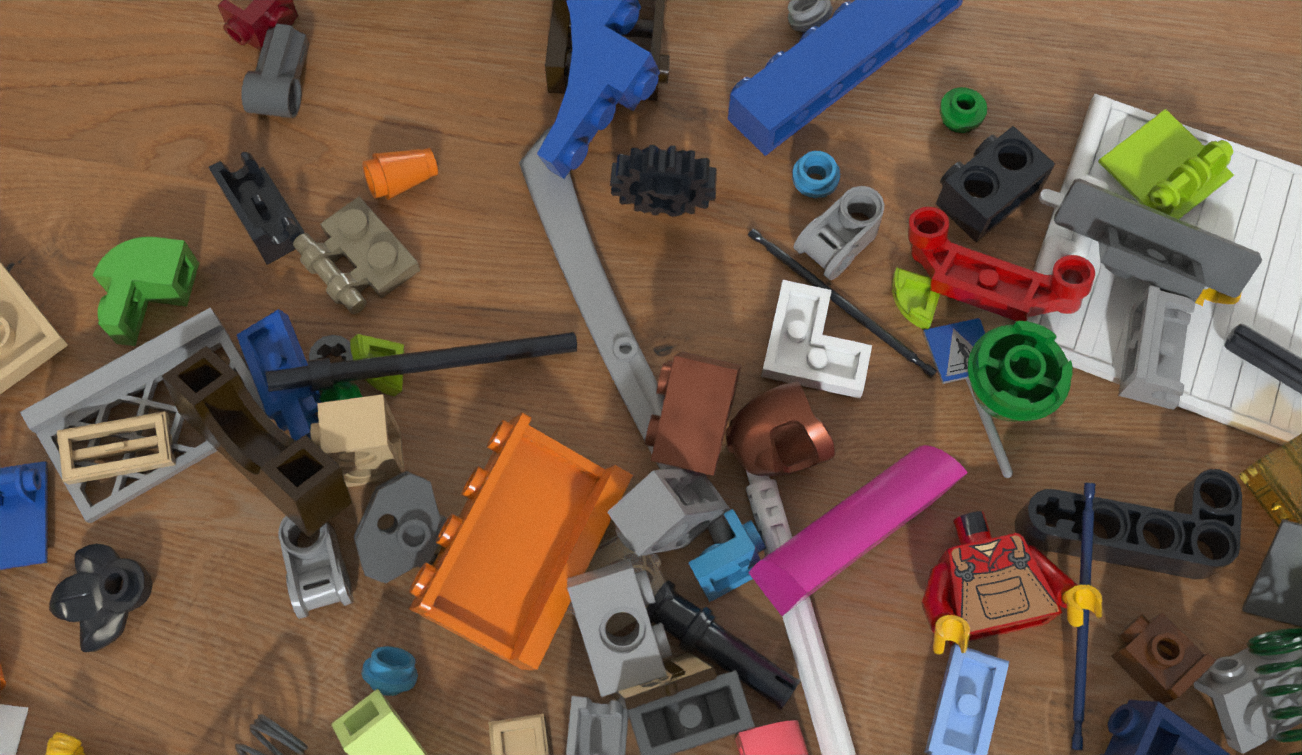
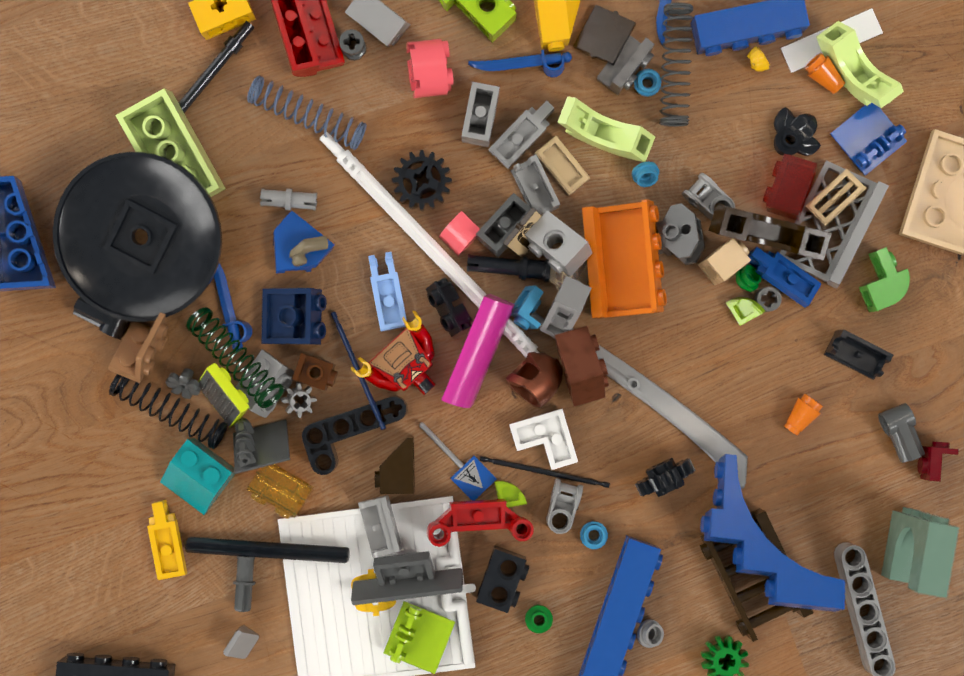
camera: 150 degrees right, 20 degrees up
black bar [266,332,577,392] -> none
dark tan plate [293,196,420,314] -> none
green cone [968,321,1073,422] -> none
none -> light grey gear [281,382,317,418]
none -> dark brown slope [374,437,415,494]
none -> black hinge [426,277,472,337]
none -> clear red piece [763,154,817,221]

